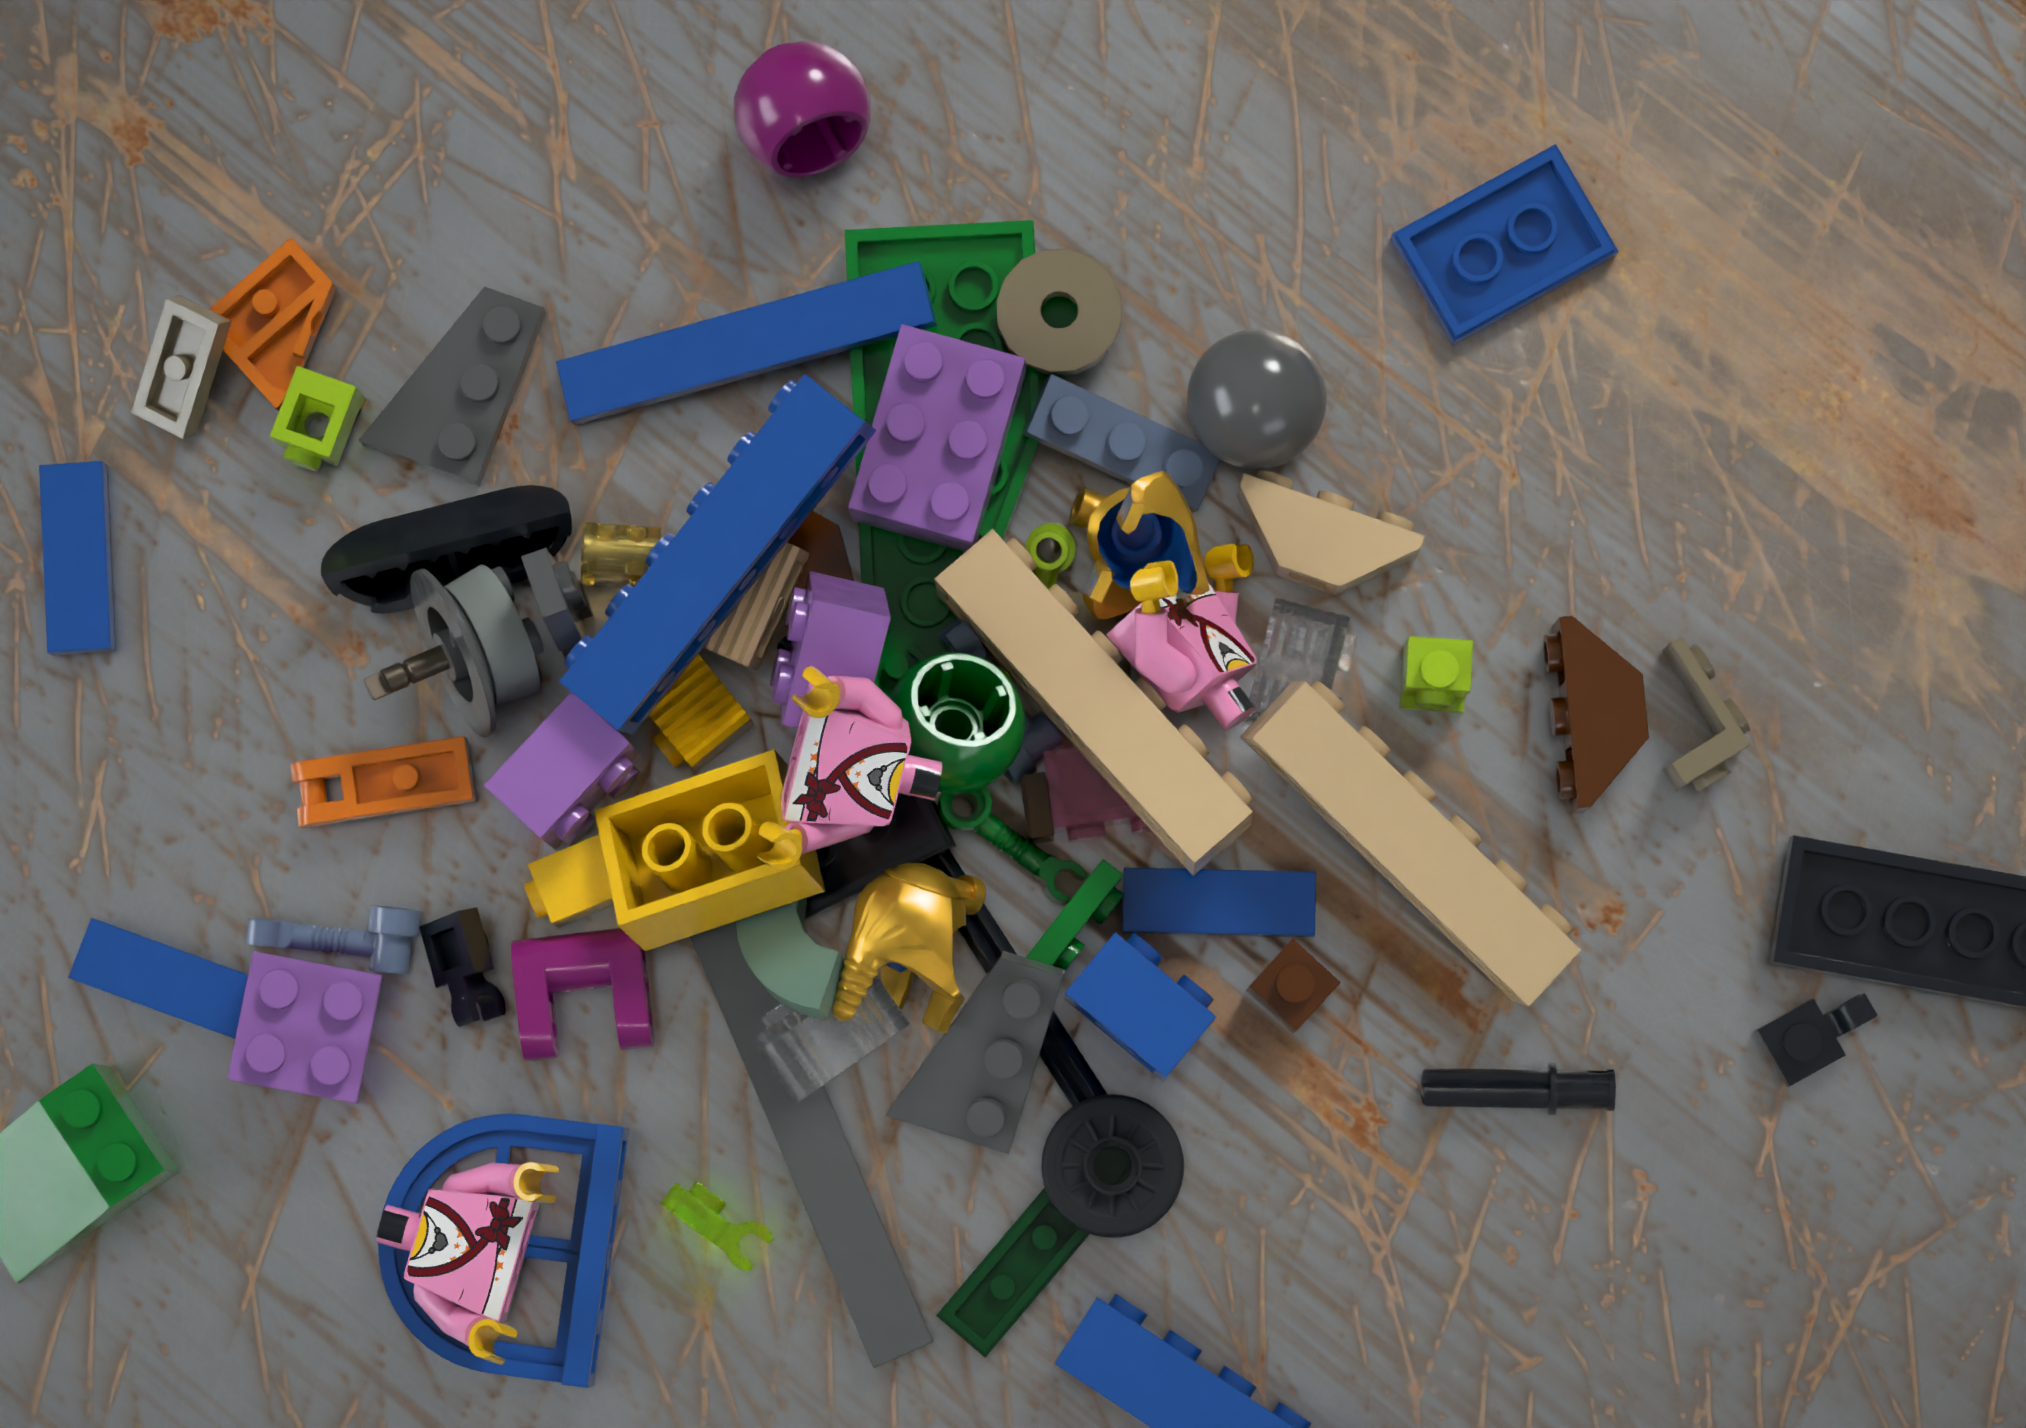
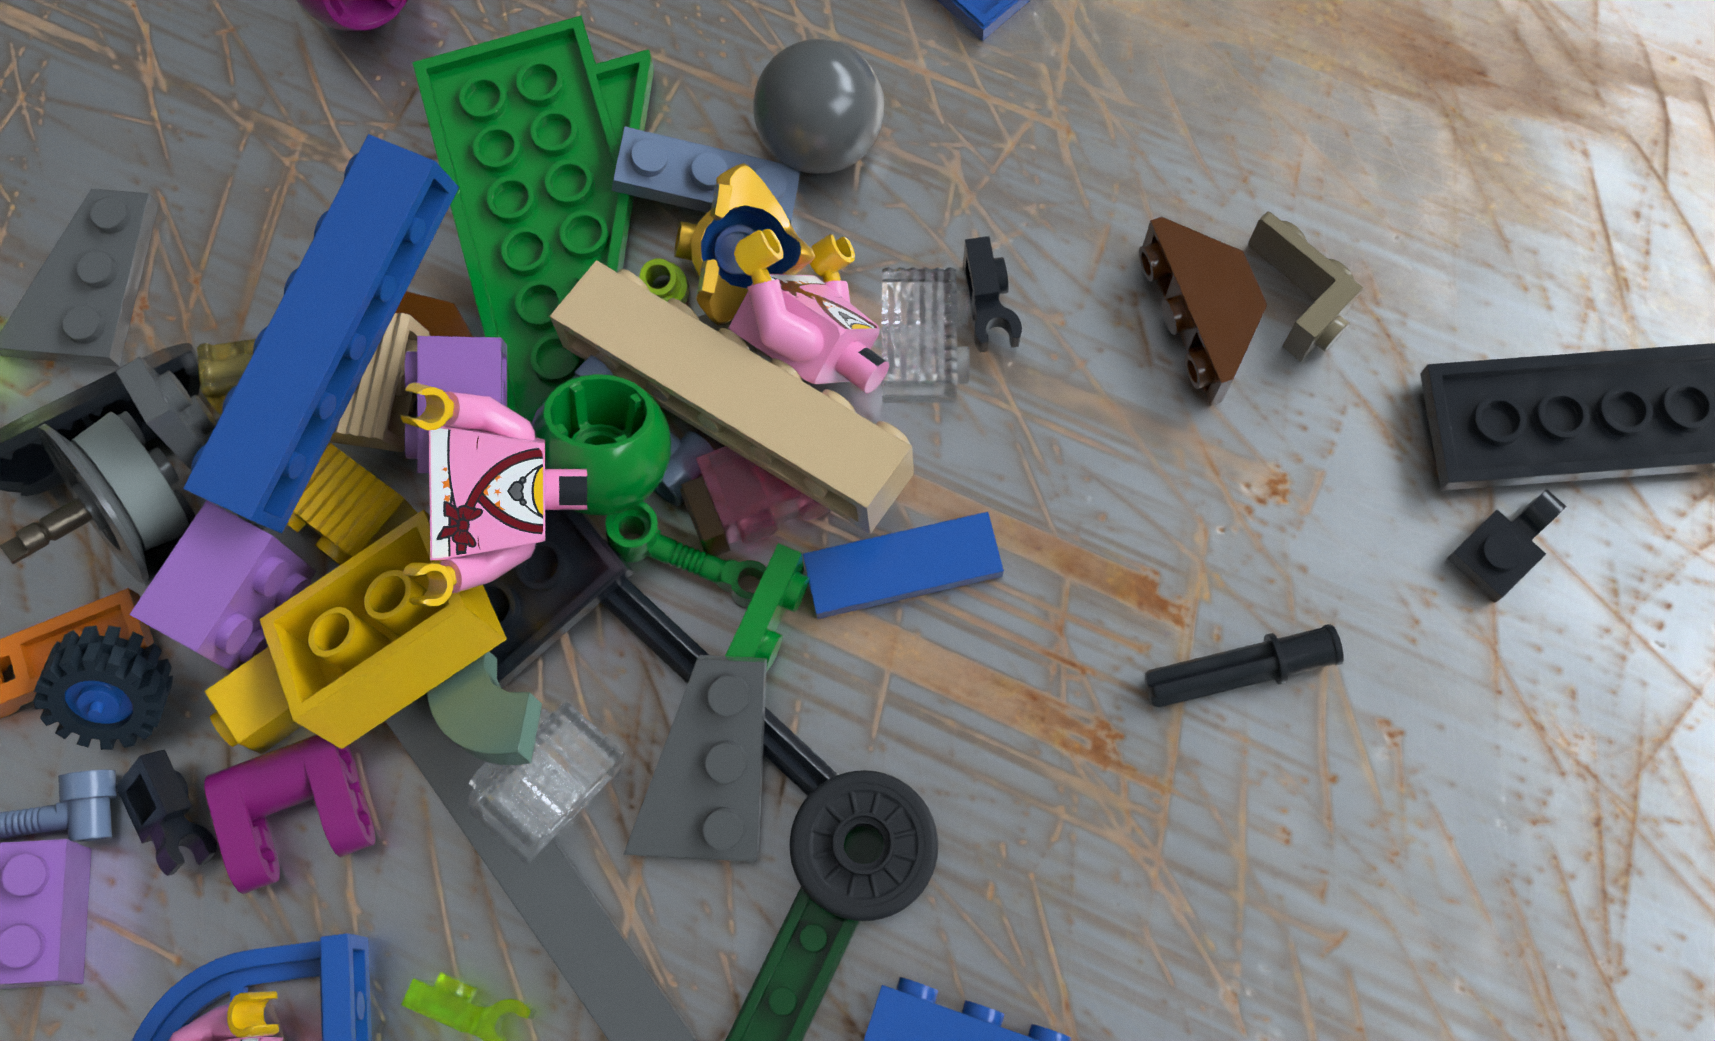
camera: 15 degrees left, 10 degrees down
blue tile [556,261,937,425] -> none
pearl gold piece [832,863,986,1034] -> none
medium lavender brick [848,324,1026,552] -> none
dark tan tile [997,248,1122,376] -> none
blue brick [1064,932,1217,1082] -> none
tan slope [1237,470,1425,596] -> none
tan brick [1240,681,1581,1007] -> none
reddish brown brick [1246,939,1341,1034] -> none
lime brick [1399,636,1473,713] -> none
none -> black wheel [33,625,173,750]
none -> black plate [963,236,1022,353]

